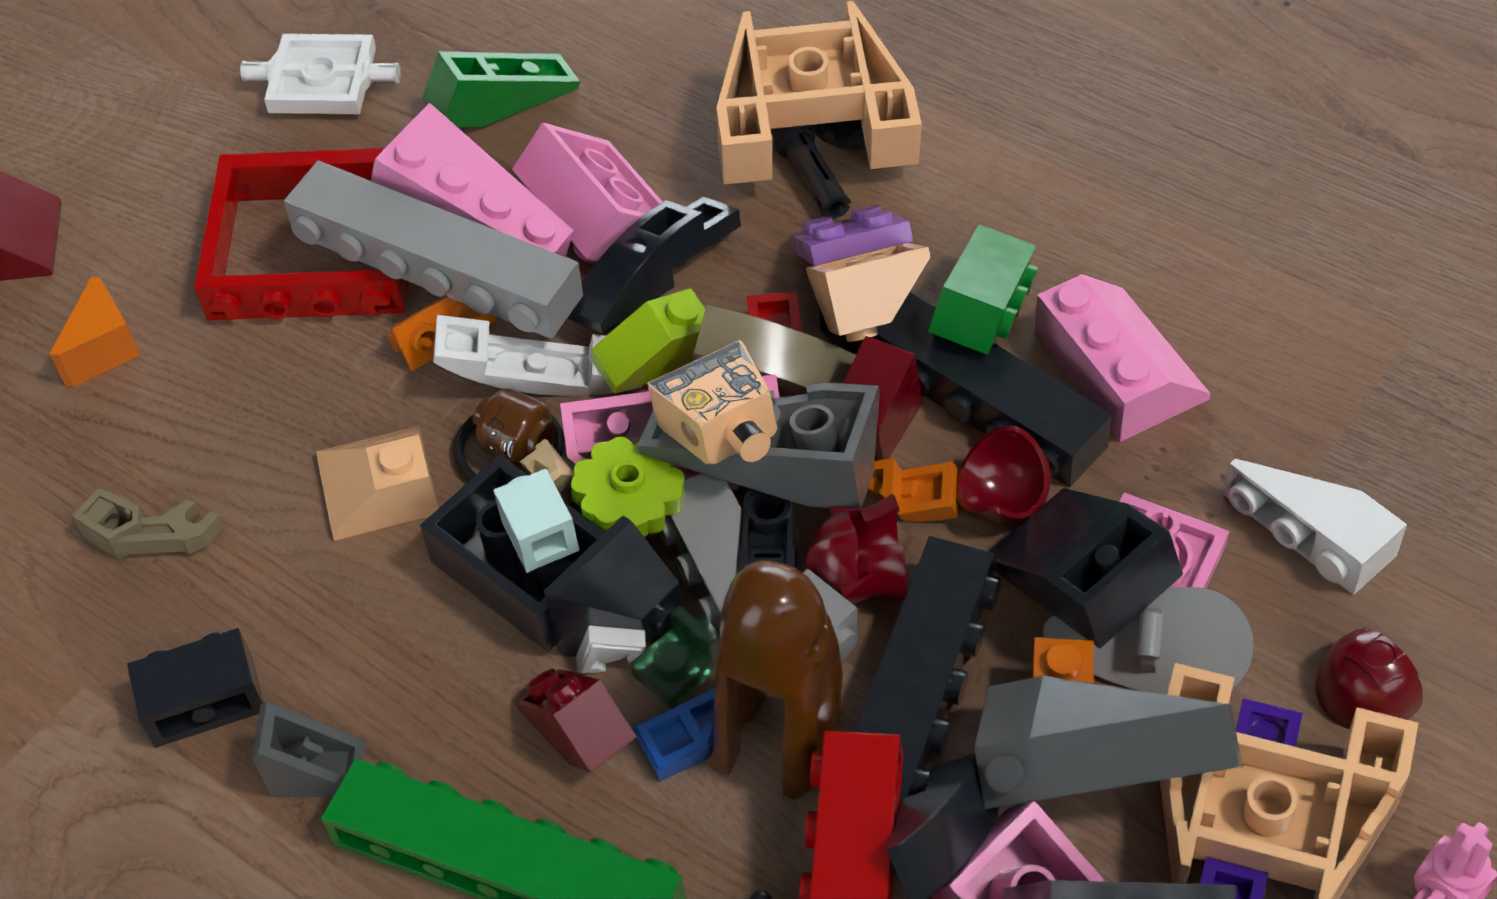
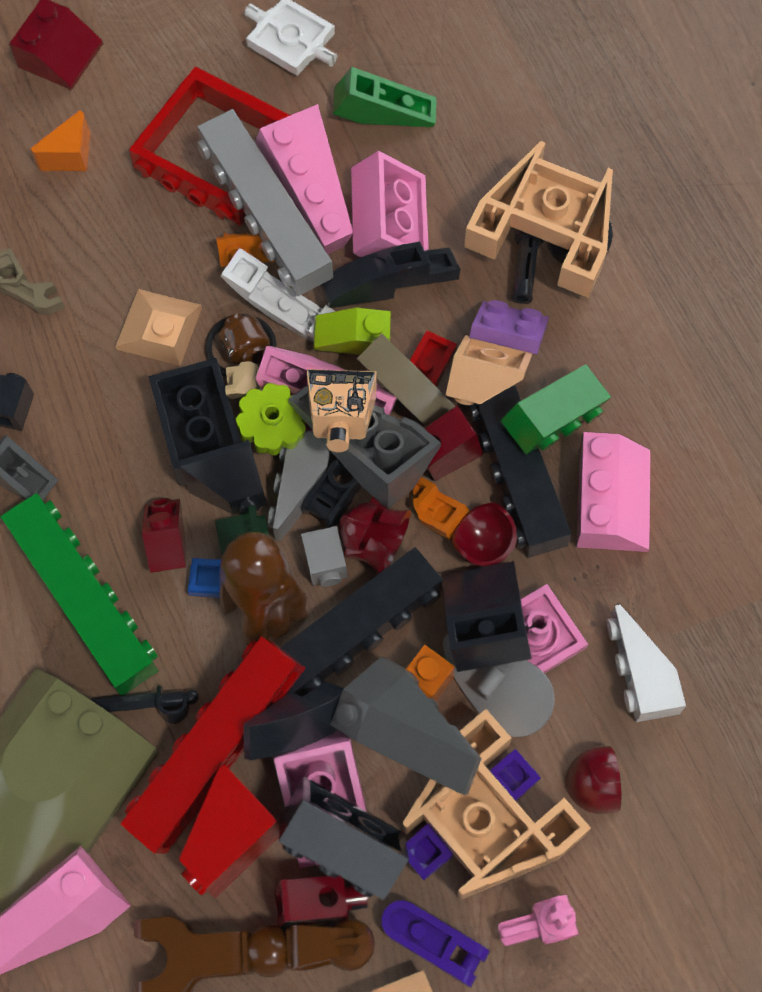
camera: 30 degrees right, 15 degrees up
light aqua brick [493,469,579,572] -> none
white tile [576,626,646,673] -> none

